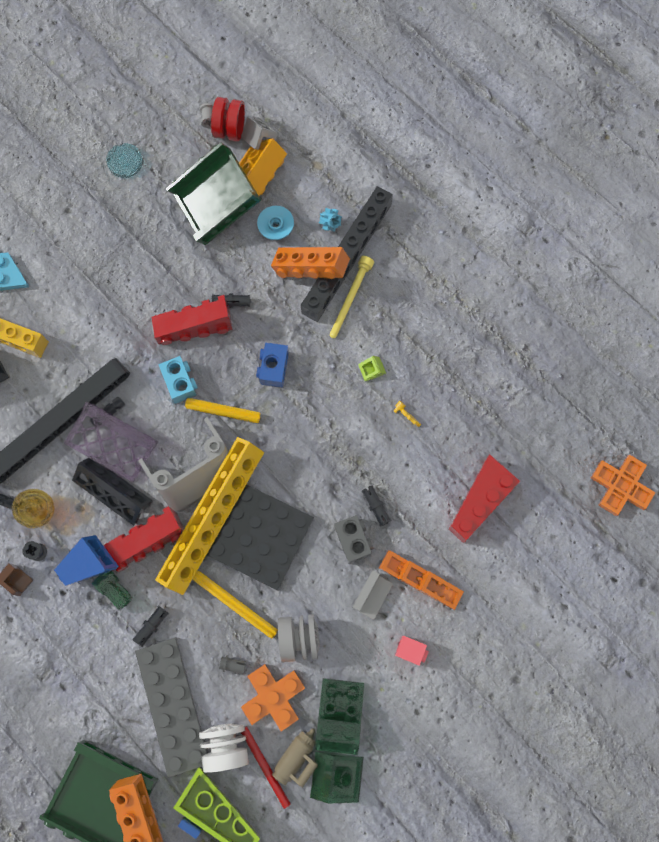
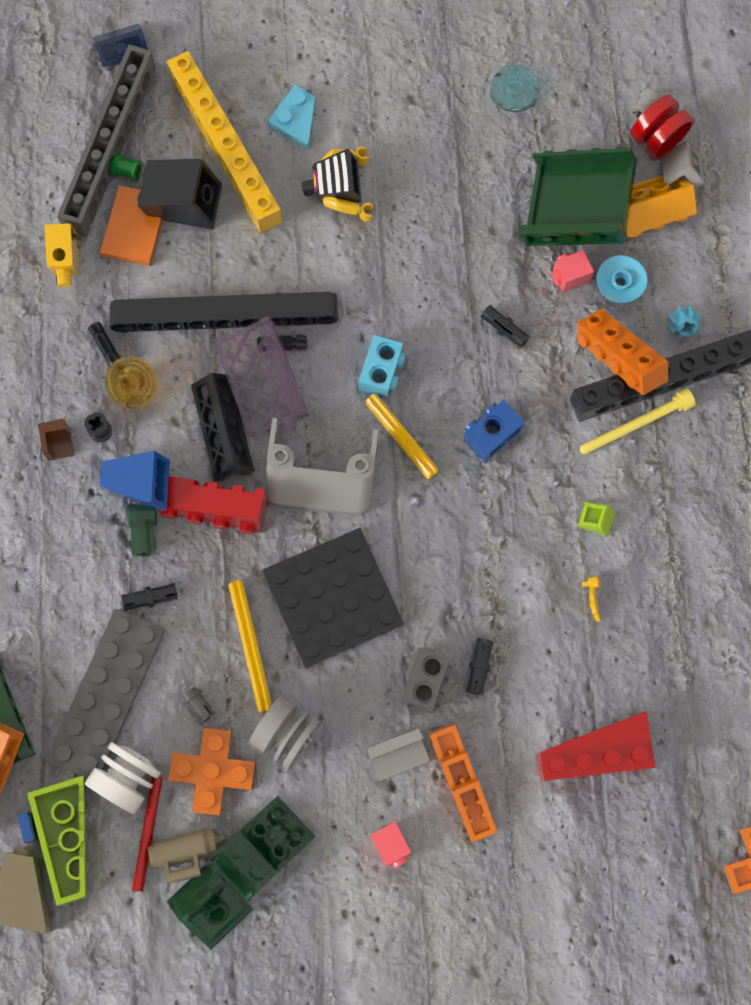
camera: 35 degrees right, 0 degrees up
red wedge [151,295,233,345] -> none
yellow brick [155,437,265,595] -> none
none -> torso [302,146,374,222]
none -> coral brick [551,250,594,293]

